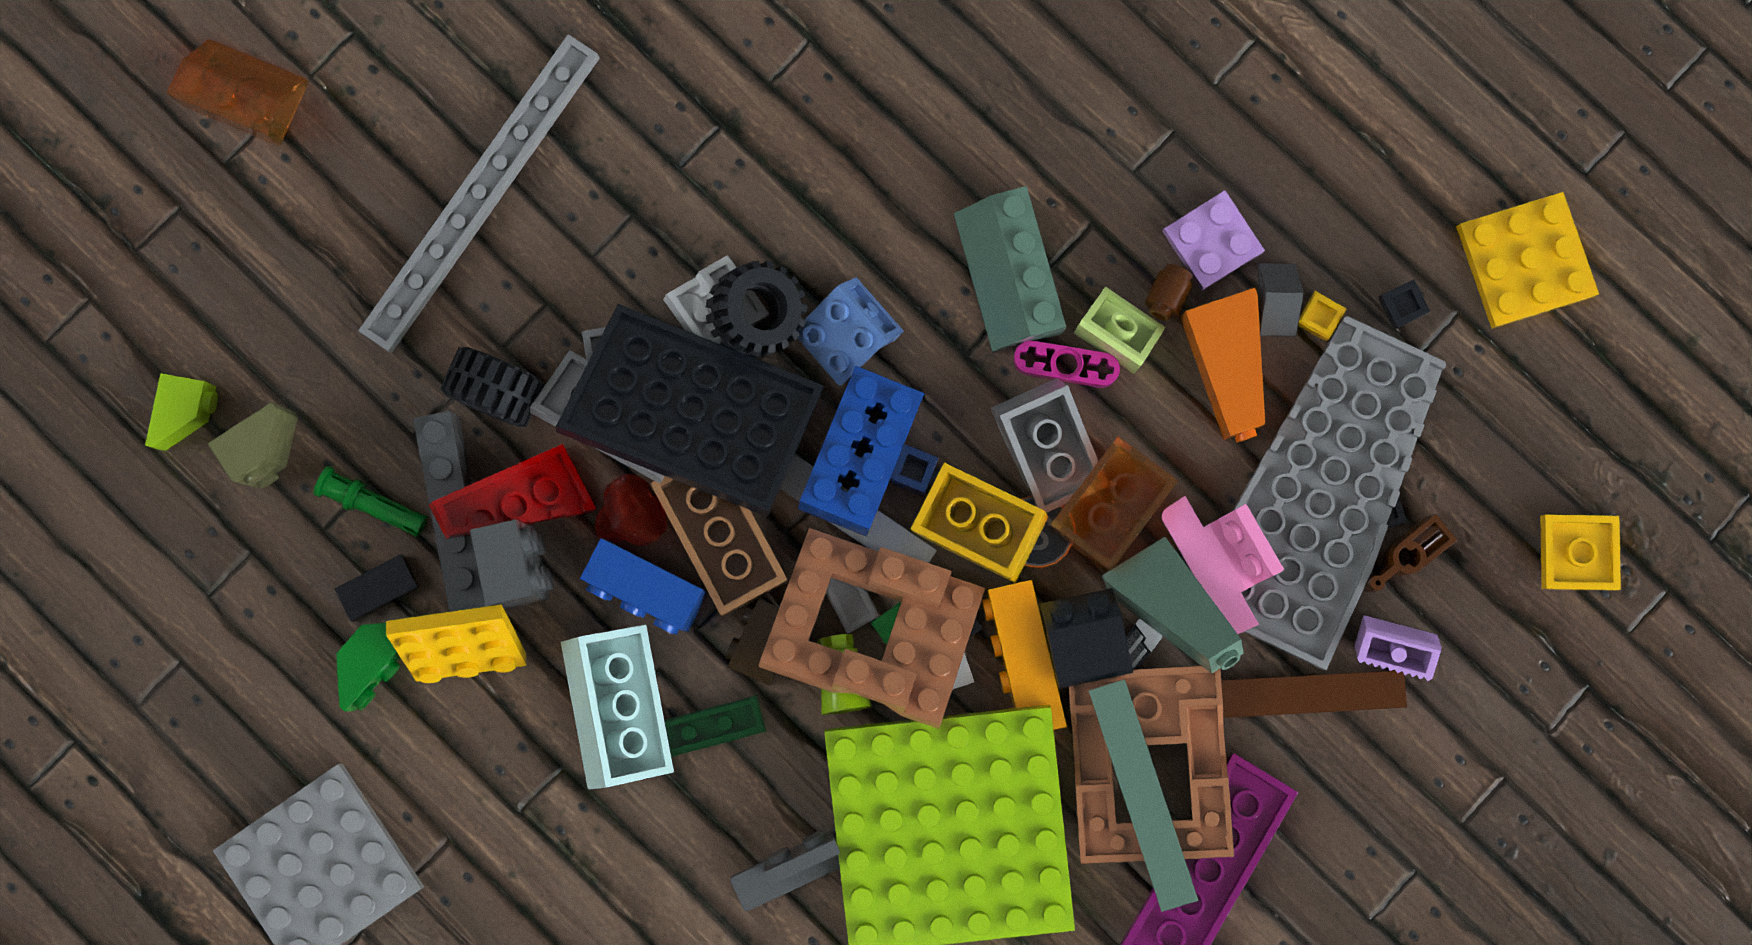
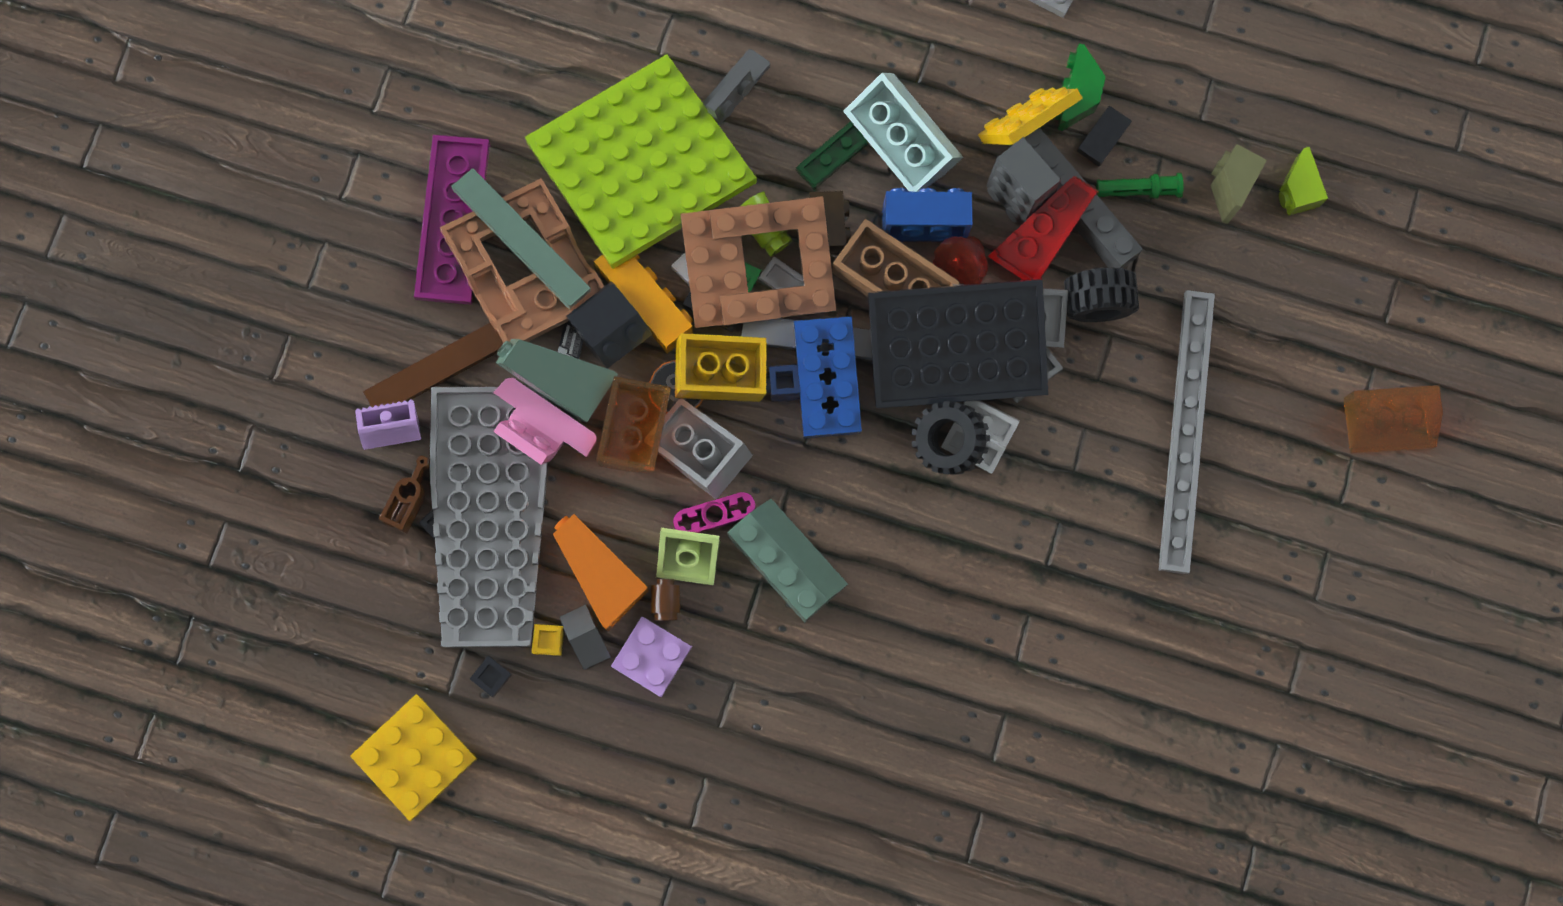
camera: 150 degrees right, 5 degrees down
medium blue bracket [797,277,904,385] -> none
yellow plate [1540,515,1621,591] -> none

